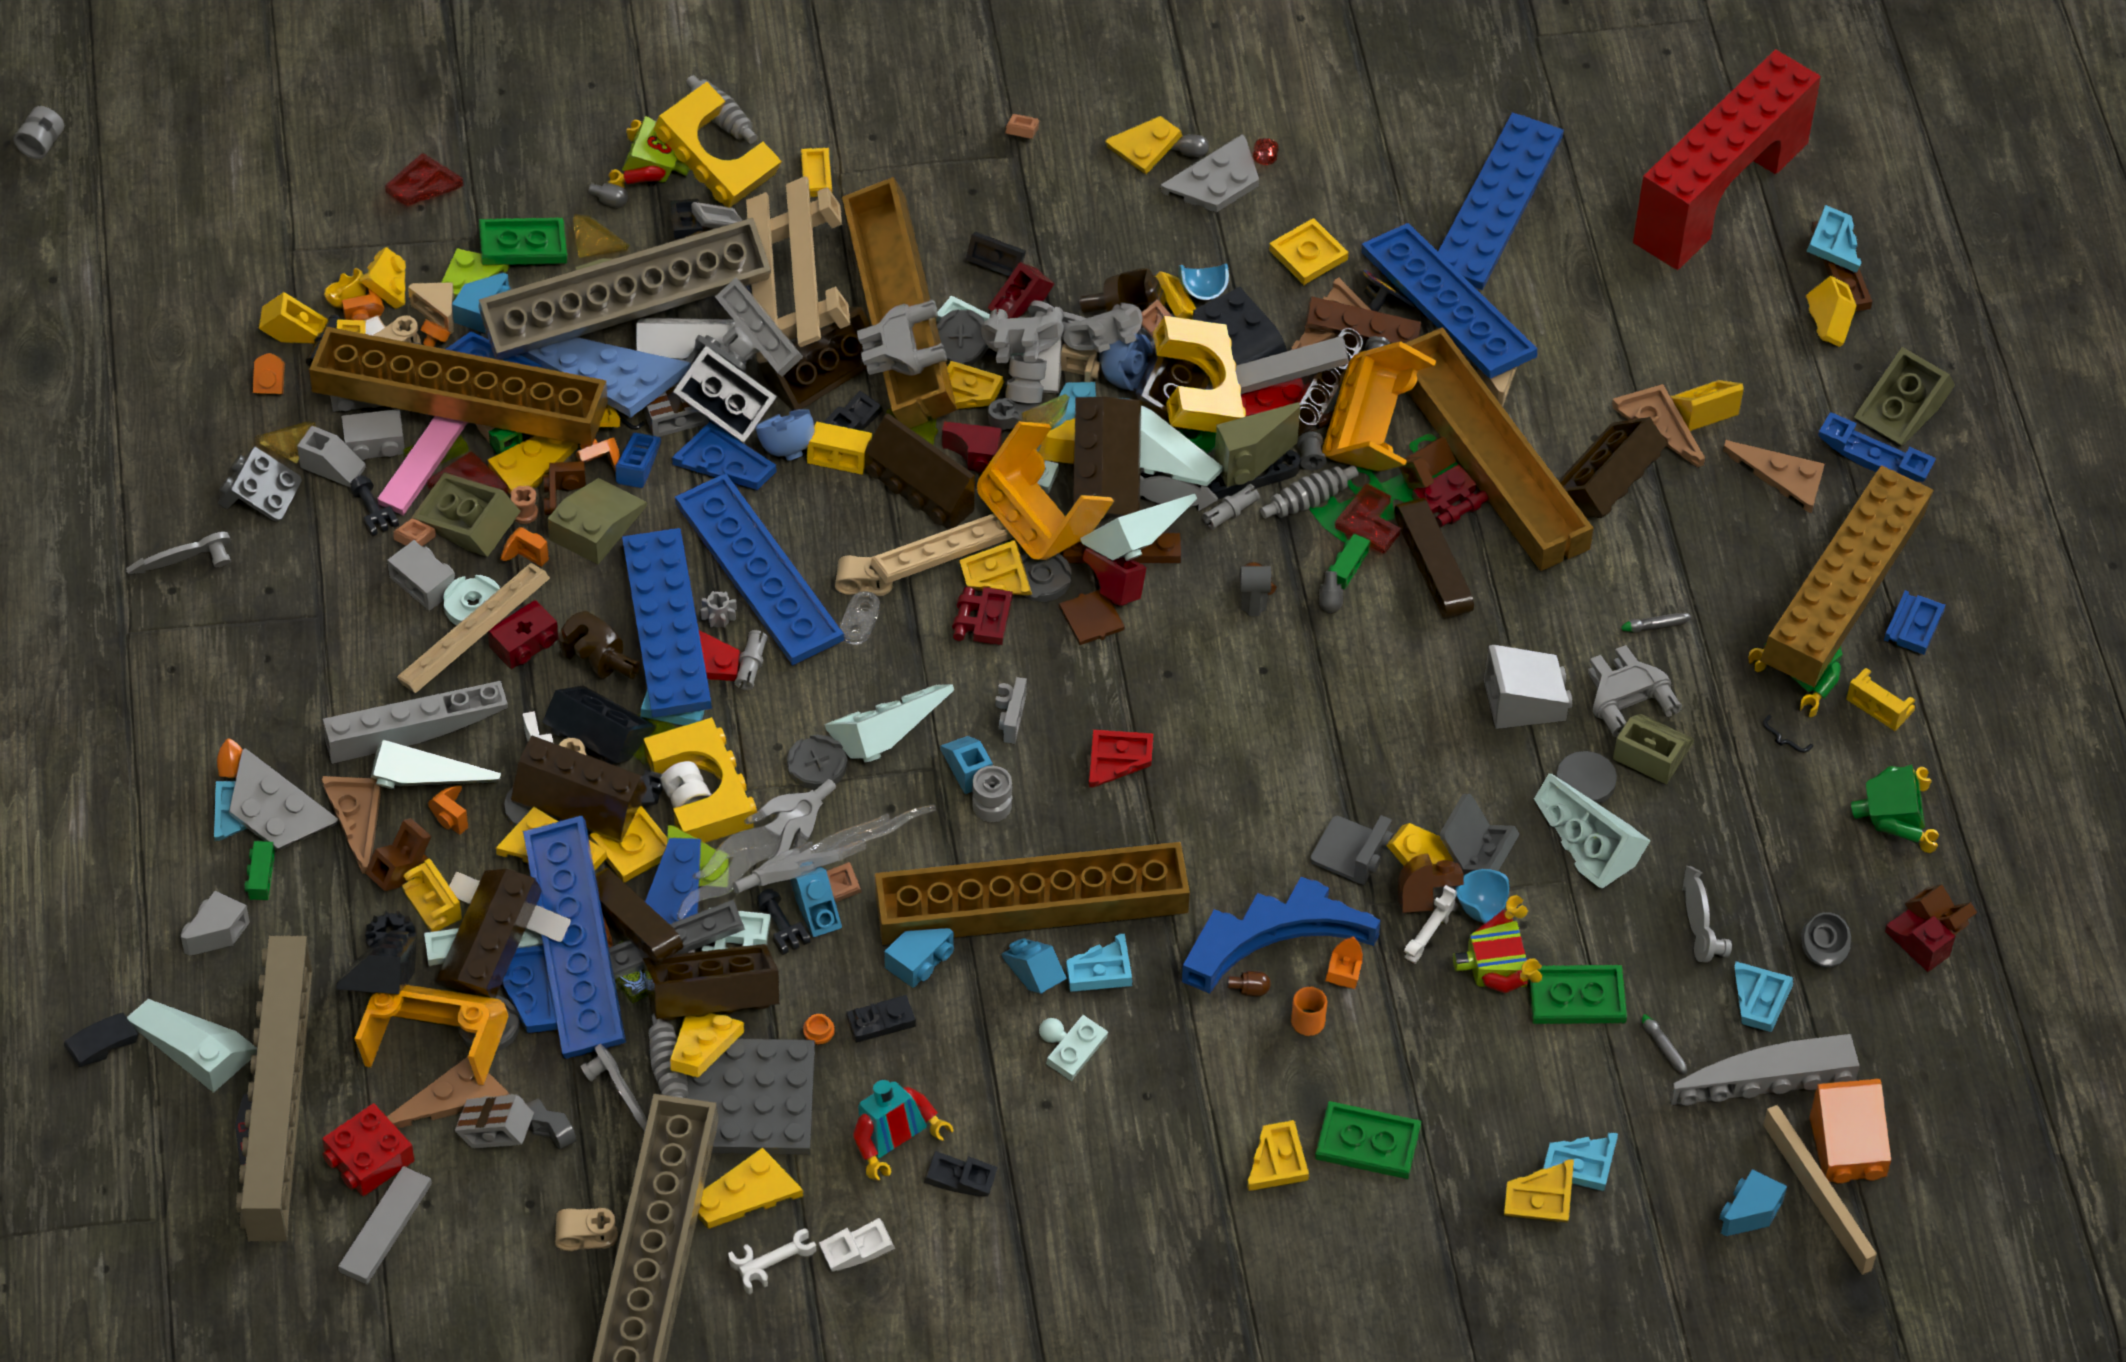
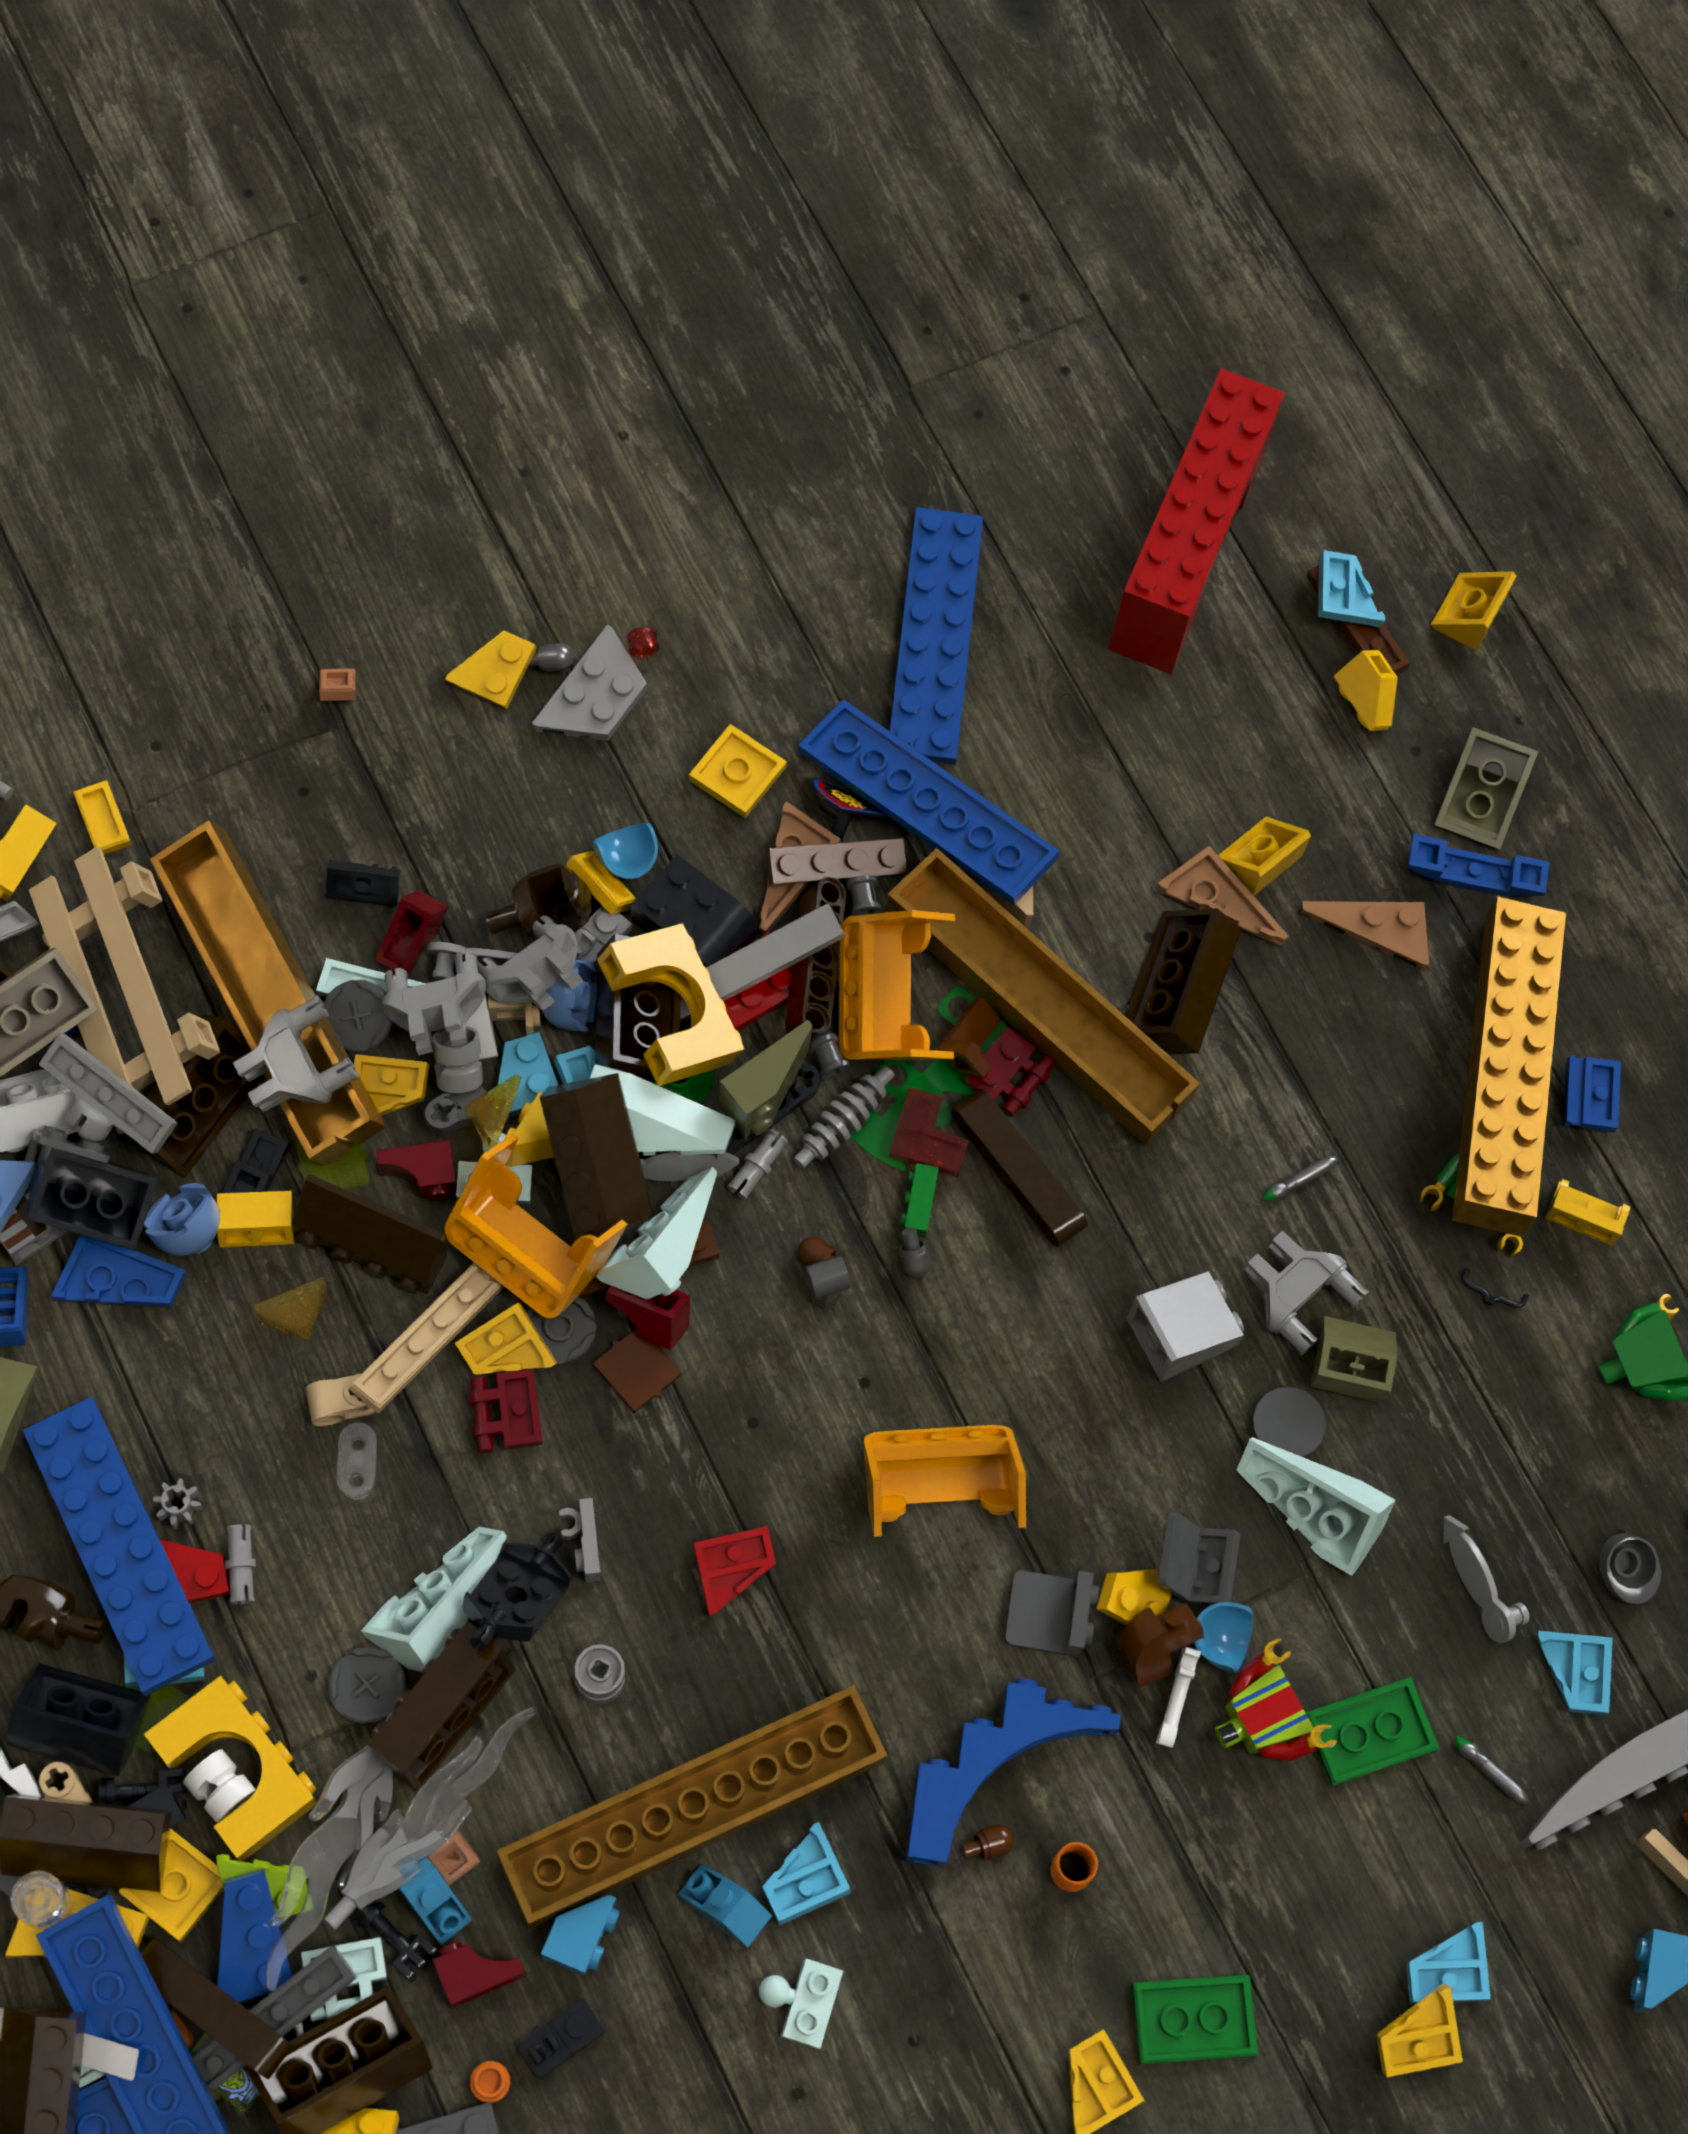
camera: 25 degrees left, 15 degrees up
blue plate [675,473,844,665] -> none
dark azure slope [940,736,993,794] -> none
nougat tile [1142,299,1172,339] -> none
orange plate [1325,937,1363,989] -> none
none -> clear wheel [10,1871,72,1931]
none -> clear yellow slope [254,1277,329,1341]
none -> dark brown slope [368,1621,516,1793]
none -> dark red arch [433,1942,526,2009]
none -> black plate [462,1533,572,1651]
none -> light orange windscreen [864,1425,1026,1537]
none -> yellow slope [1431,572,1516,651]

